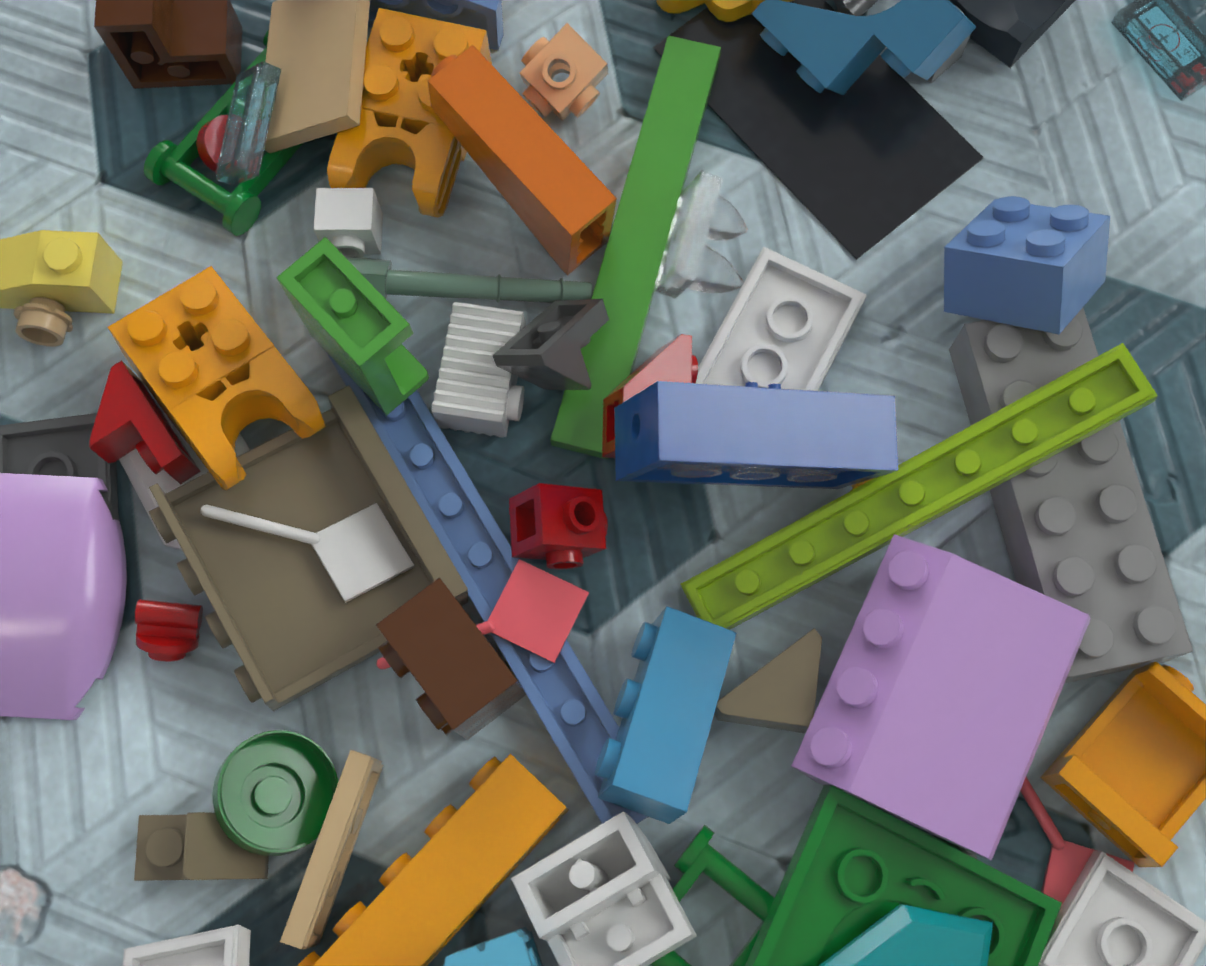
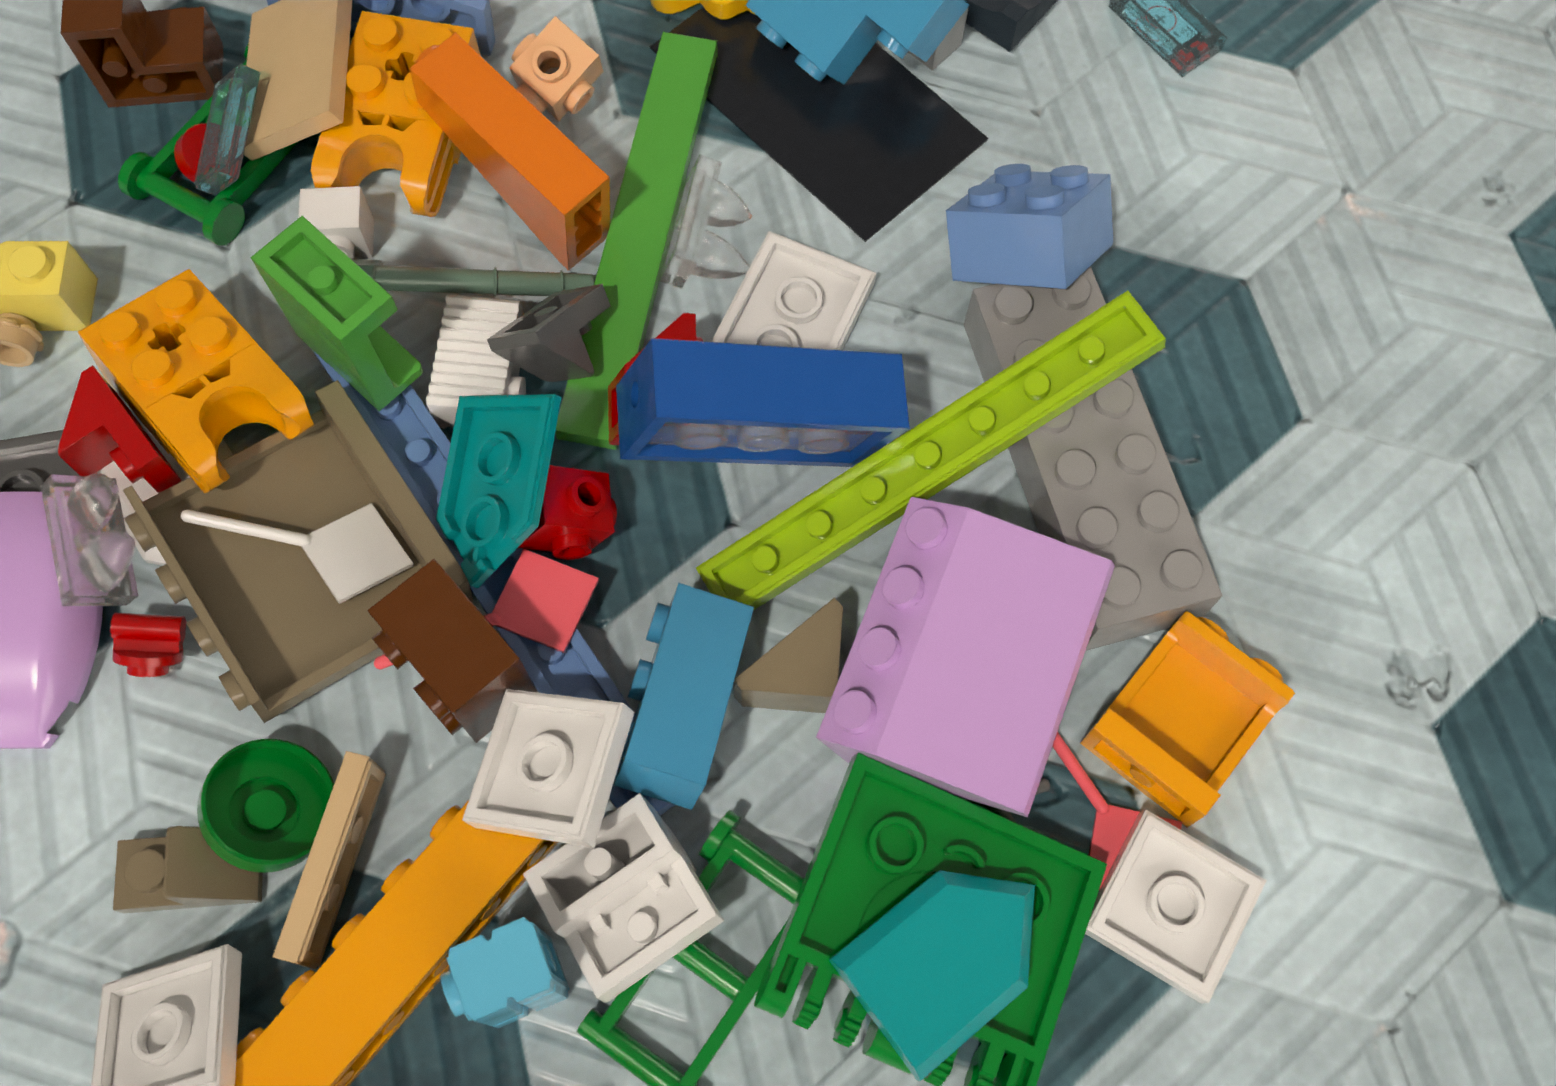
camera: 10 degrees left, 5 degrees down
none -> clear tile [41,473,139,606]
none -> teal tile [436,394,562,588]
none -> white tile [462,689,635,848]

